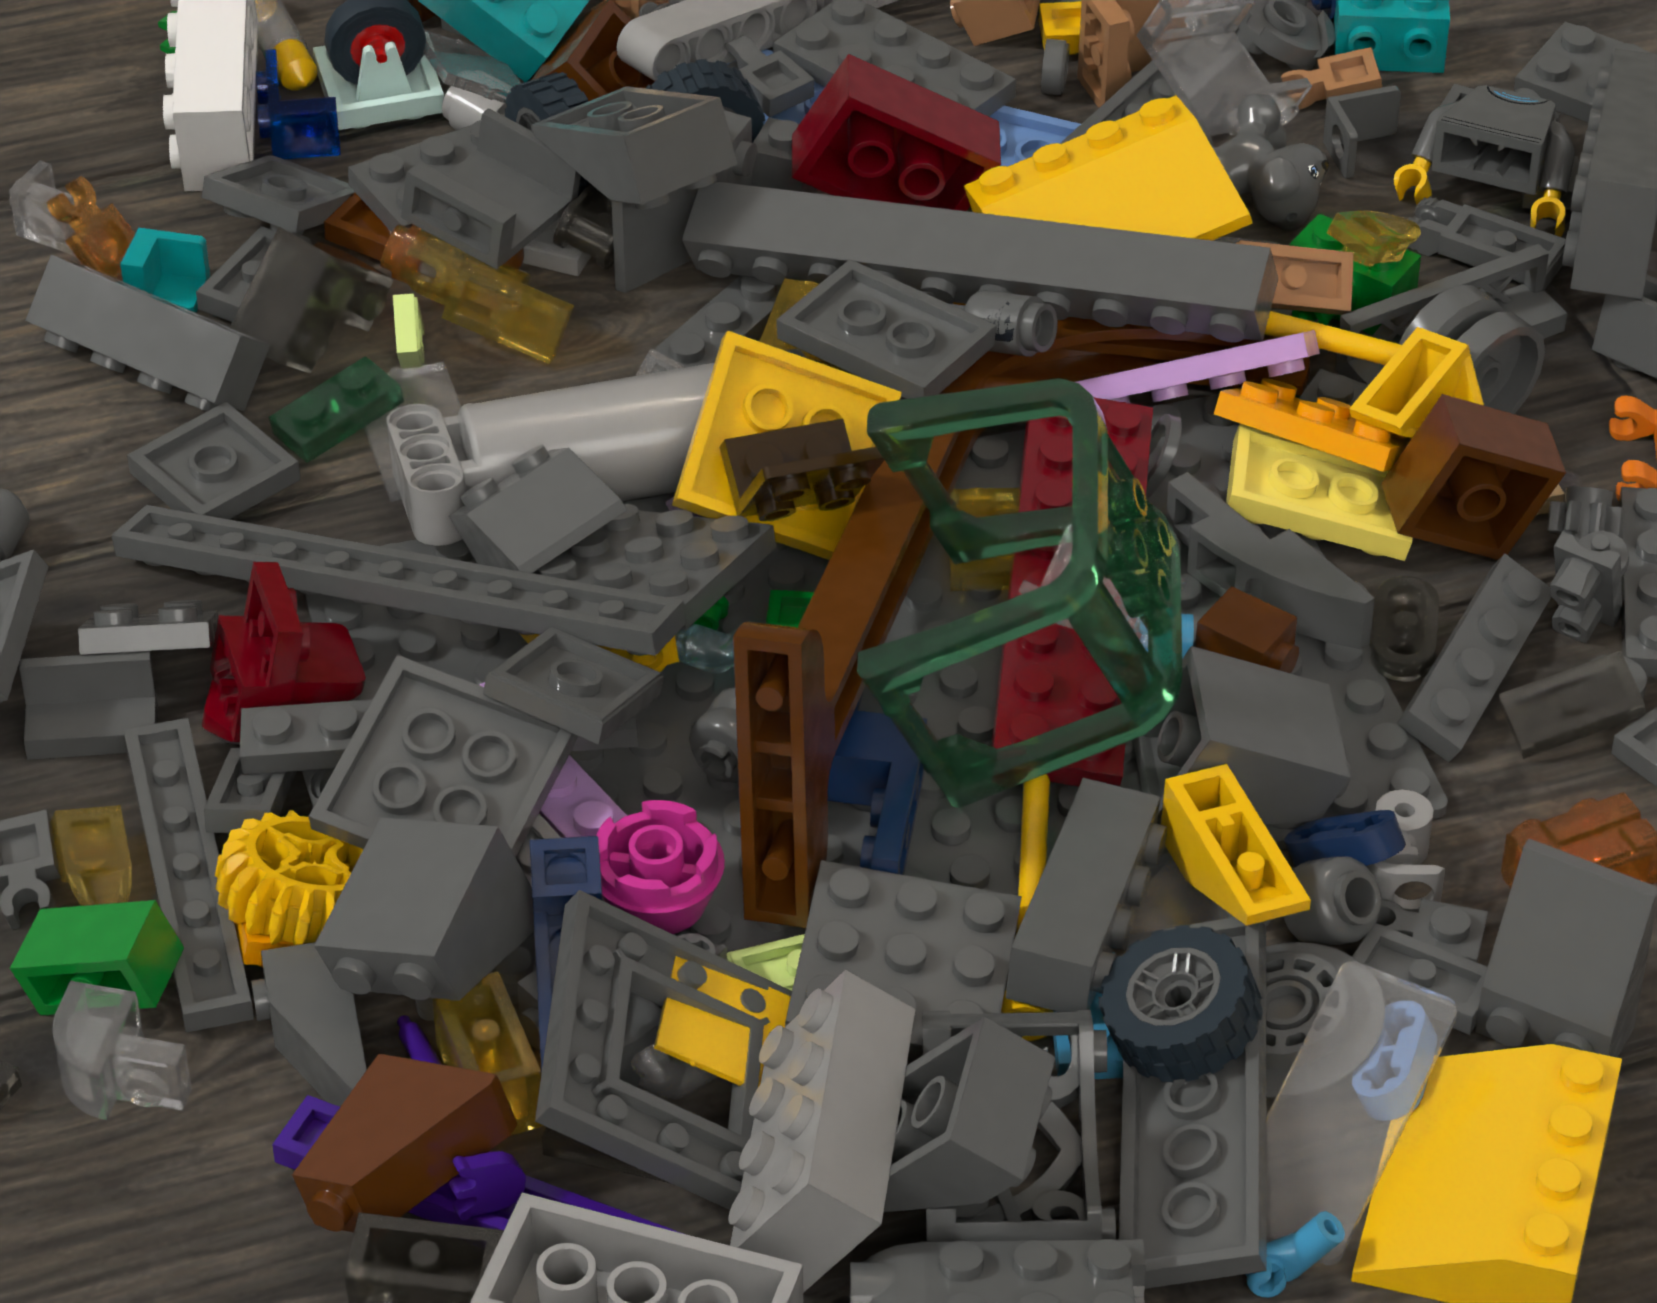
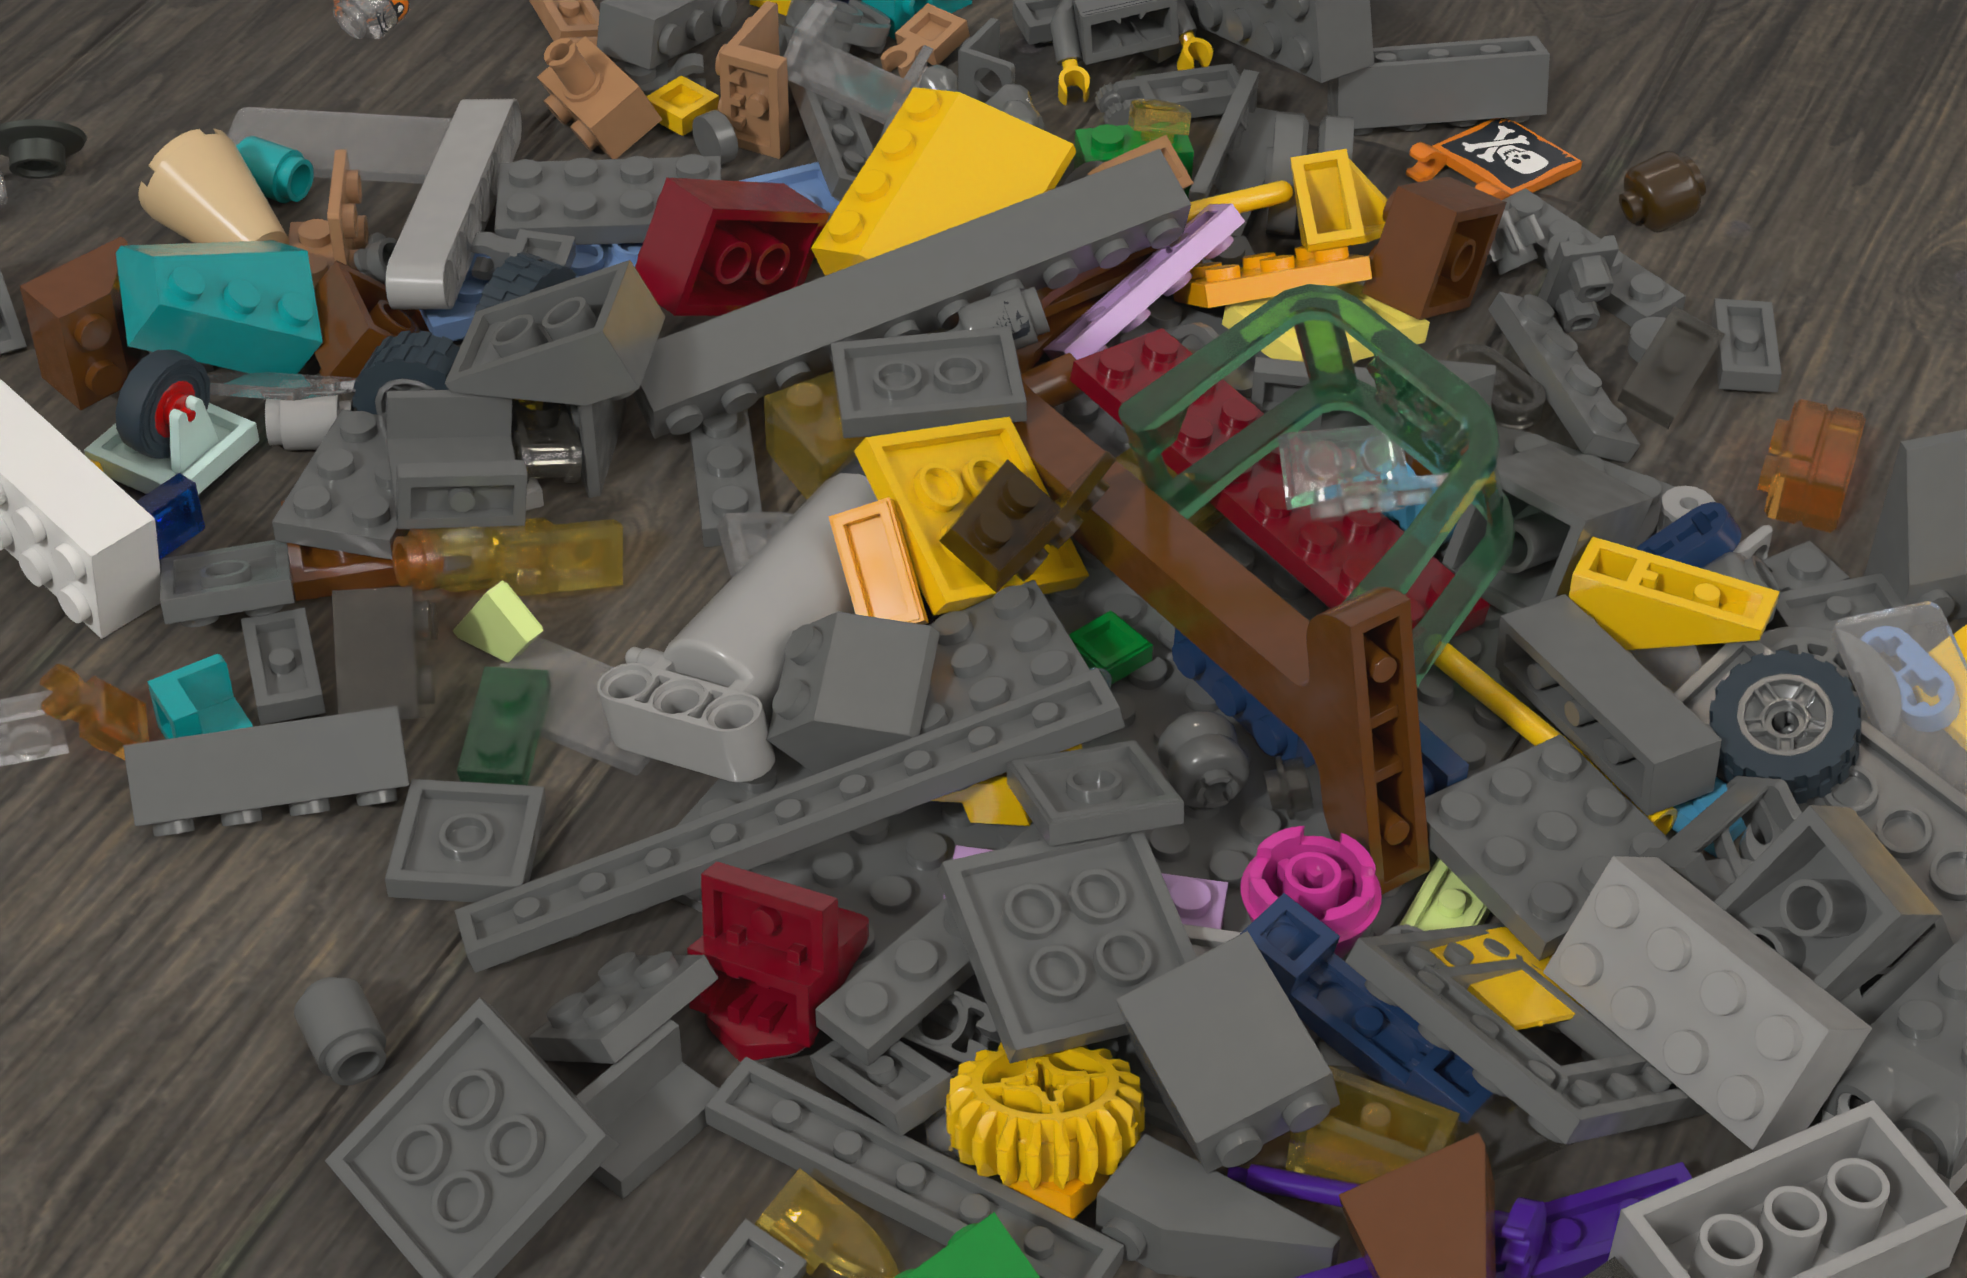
camera: 45 degrees left, 0 degrees up
none -> light orange tile [828,497,929,625]

